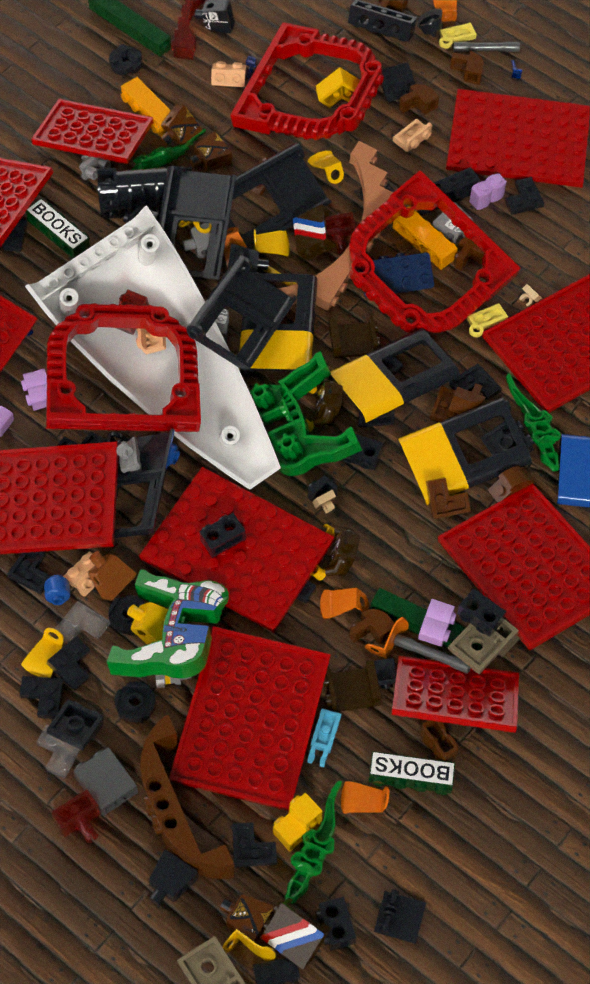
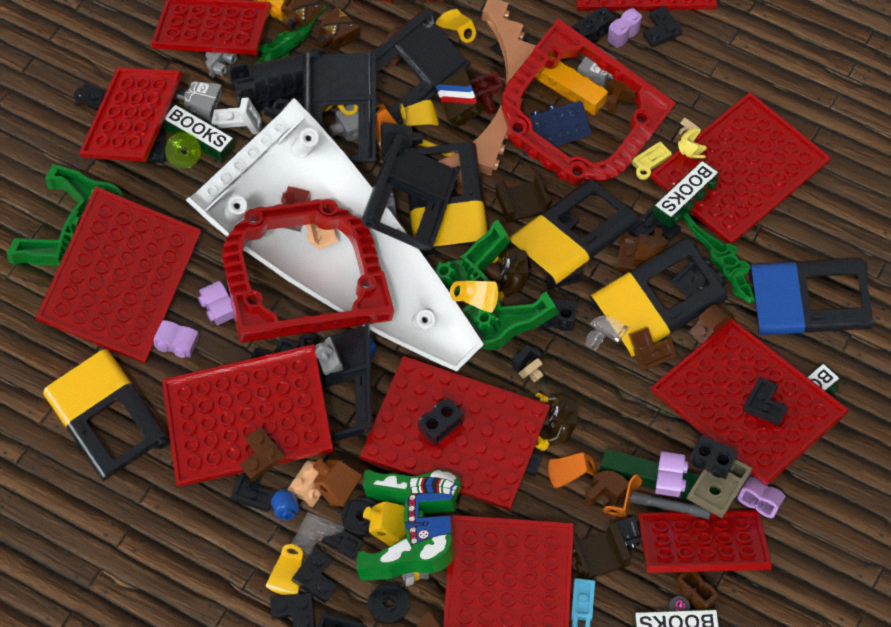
camera: 10 degrees left, 0 degrees up
none -> clear neon green dish [165,132,201,169]
none -> light grey torso [177,81,223,122]
none -> white bracket [211,98,262,134]
none -> reddish brown plate [239,427,284,482]
none -> black tile [321,531,364,560]
none -> yellow piece [450,281,498,313]
none -> clear brick [585,315,629,351]
none -> brick [653,161,719,228]
none -> tile [669,596,690,611]
none -> light yellow piece [678,128,707,159]
none -> lavender brick [737,477,786,518]
none -> black plate [743,378,788,426]

